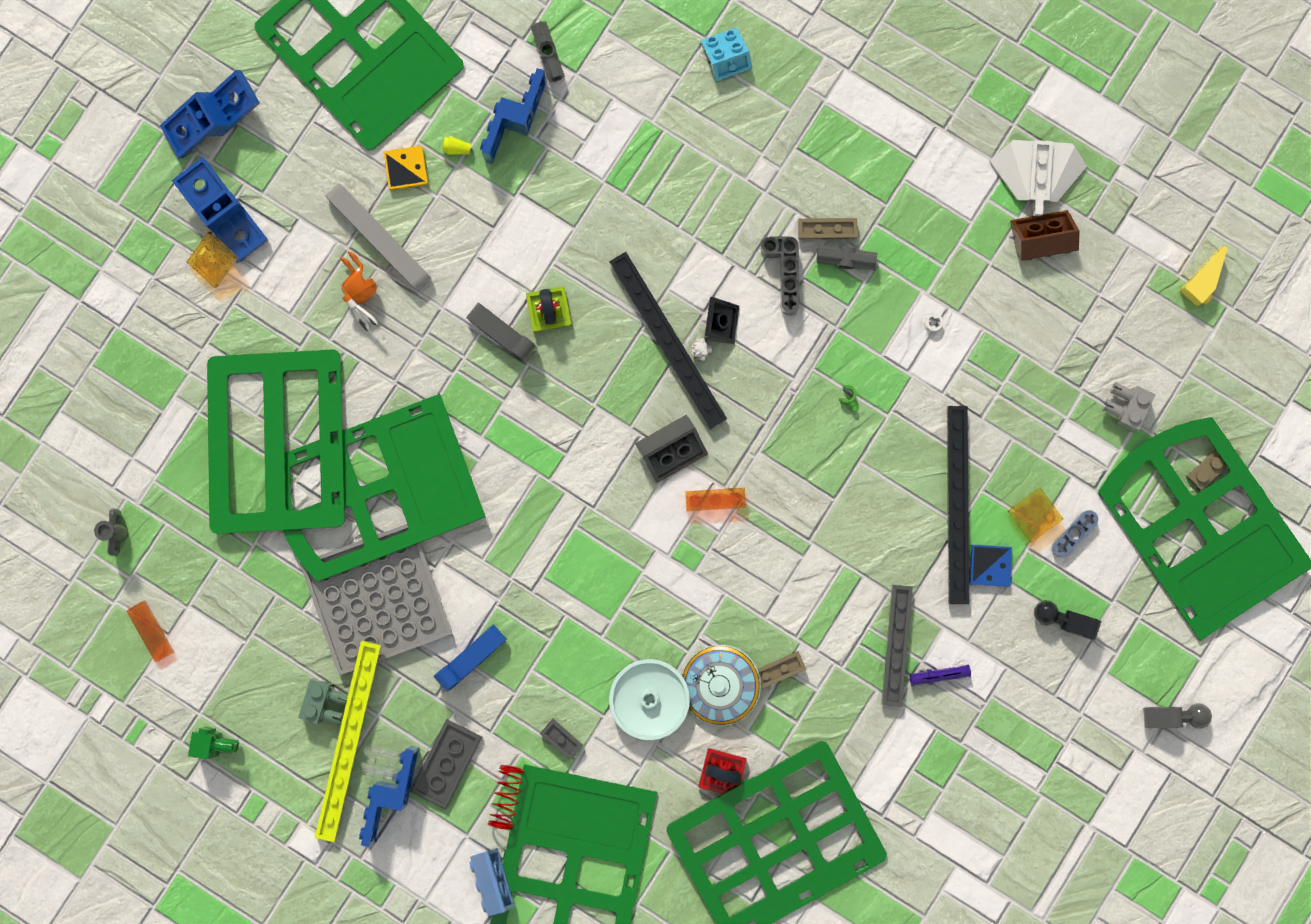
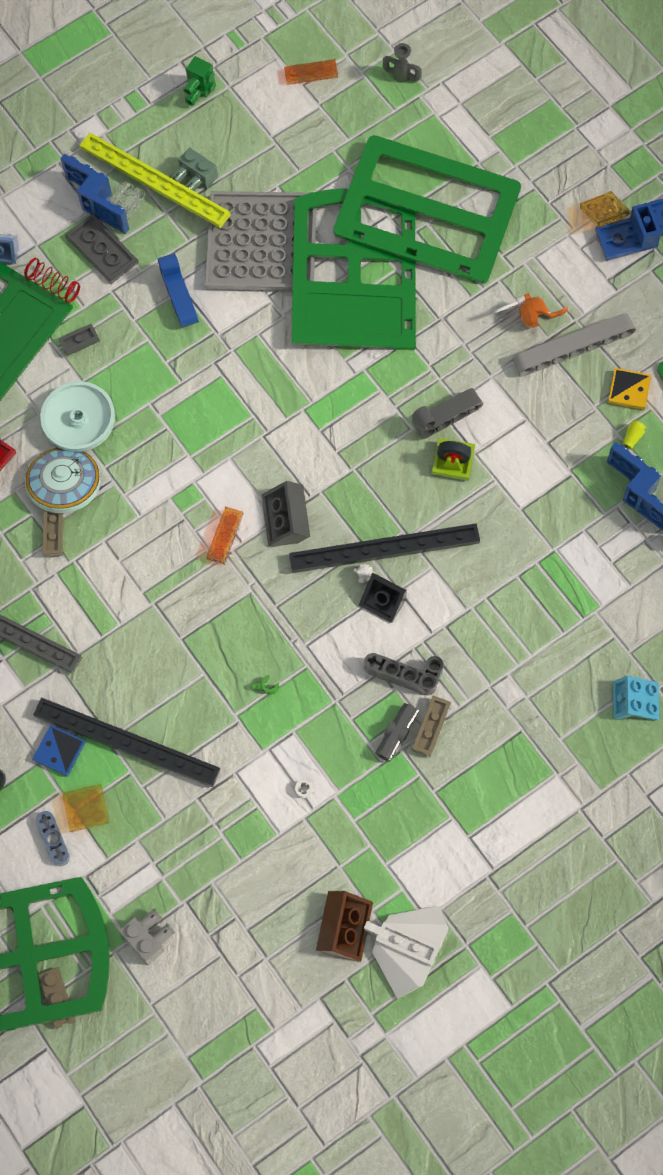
camera: 115 degrees right, 15 degrees down
light yellow slope [1180,245,1228,307] -> none

